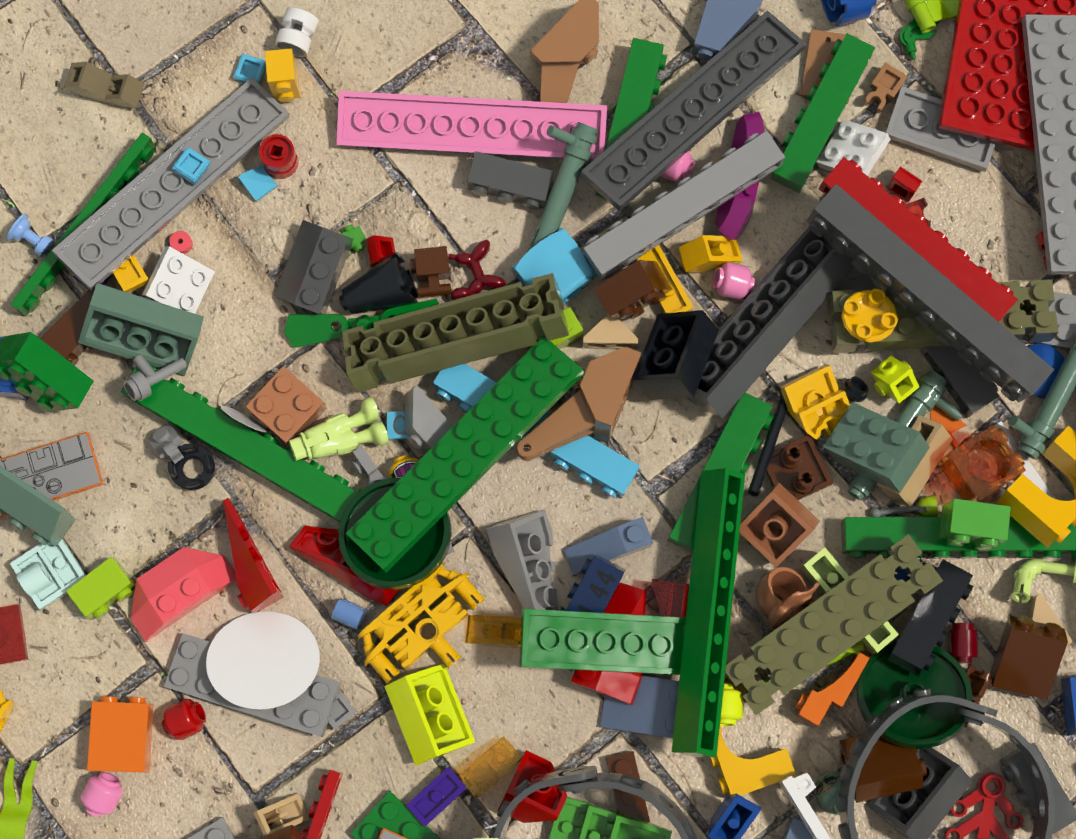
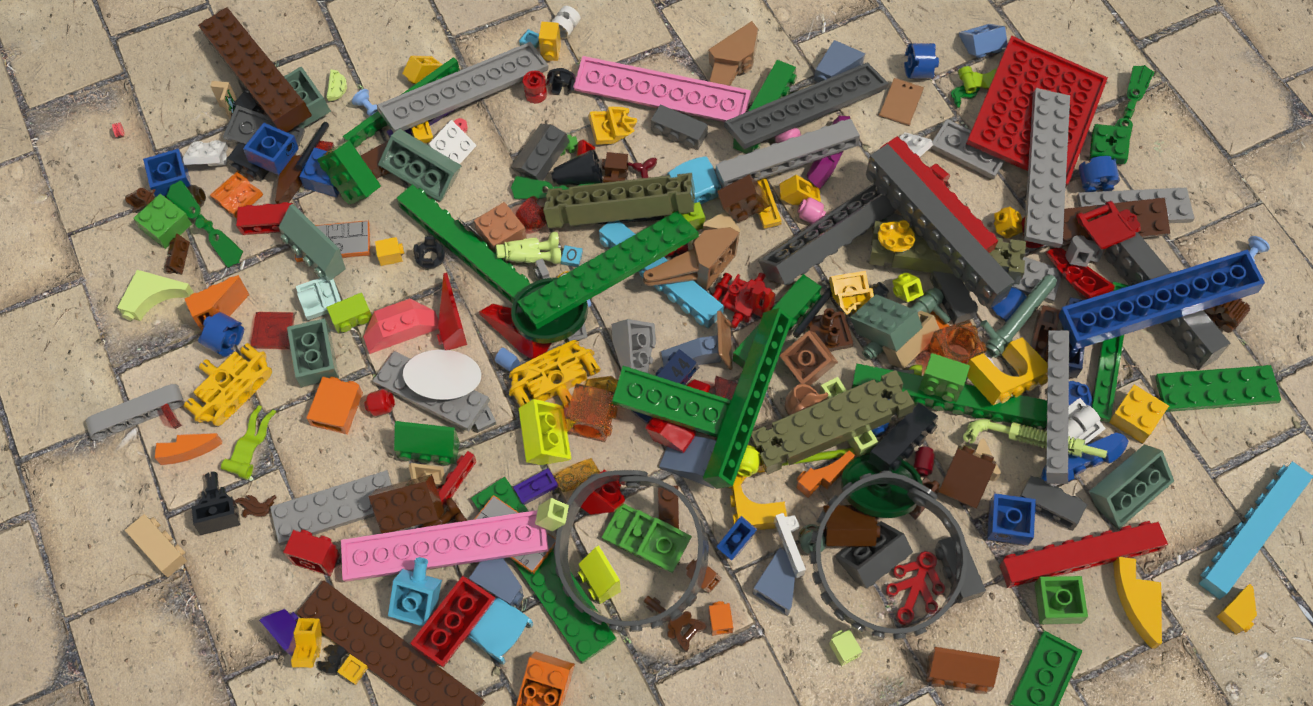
camera: 15 degrees right, 15 degrees down
dark tan brick [64,62,145,108] -> none
bright pink head [80,772,123,817] -> none
light grey piece [124,355,187,401] -> none
light grey plate [147,422,184,463] -> none
medium azure tile [172,147,211,185] -> none
medium azure slope [238,165,278,202] -> none
light grey slope [404,385,453,452] -> none
sand green cylinder [527,122,598,252] -> none
black brick [632,310,719,400] -> none
green brick [771,33,876,193] -> none
medium nougat plate [864,63,908,113] -> none
none -> sand green brick [287,318,339,387]
none -> yellow brick [375,237,405,266]
none -> green slope [394,421,460,466]
none -> yellow slope [402,56,443,84]
none -> clear red helmet [515,196,546,231]
none -> black piece [546,68,576,95]
none -> clear orange brick [565,383,618,442]
none -> yellow plate [588,107,637,145]
none -> red piece [712,272,776,329]
none -> medium nougat container [717,311,733,370]
none -> yellow brick [994,207,1023,239]

